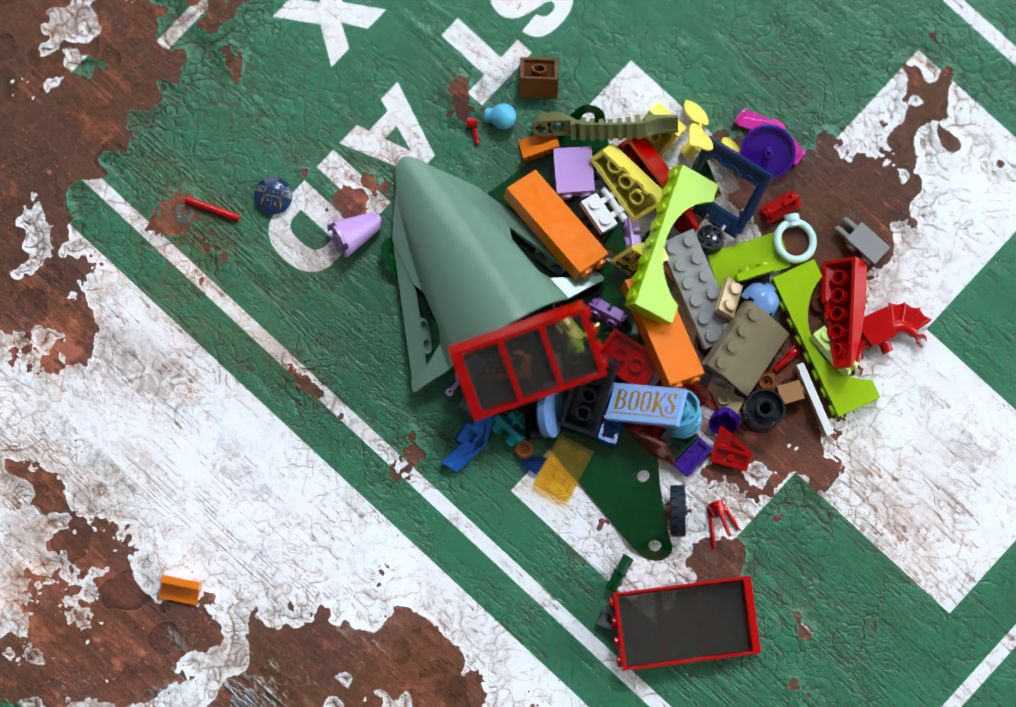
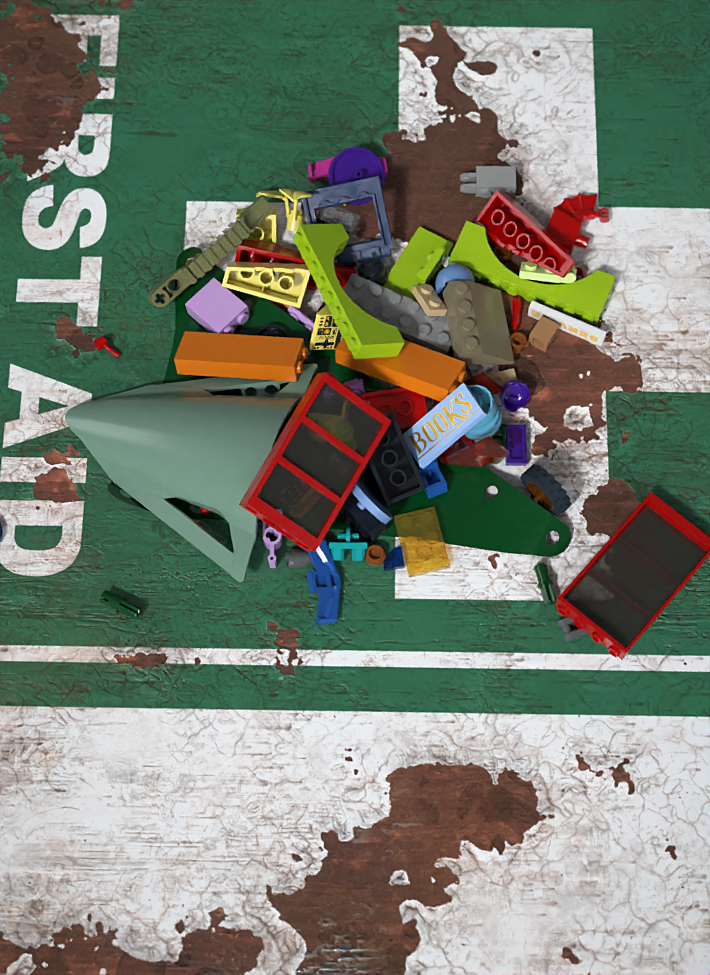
camera: 35 degrees left, 15 degrees down
orange panel [159,575,202,605] -> none
lavender cone [327,212,383,258] -> none
medium azure piece [484,103,516,130] -> none
orange panel [518,135,560,163] -> none
reddish brown slope [519,57,558,99] -> none
white plate [579,187,628,235] -> none
red plant [706,499,740,549] -> none
red wing [709,425,752,472] -> none
black wheel [740,388,785,433] -> none
red hinge [759,190,802,224] -> none
light aqua piece [773,213,817,263] -> none
none -> dark green axle [100,590,141,619]

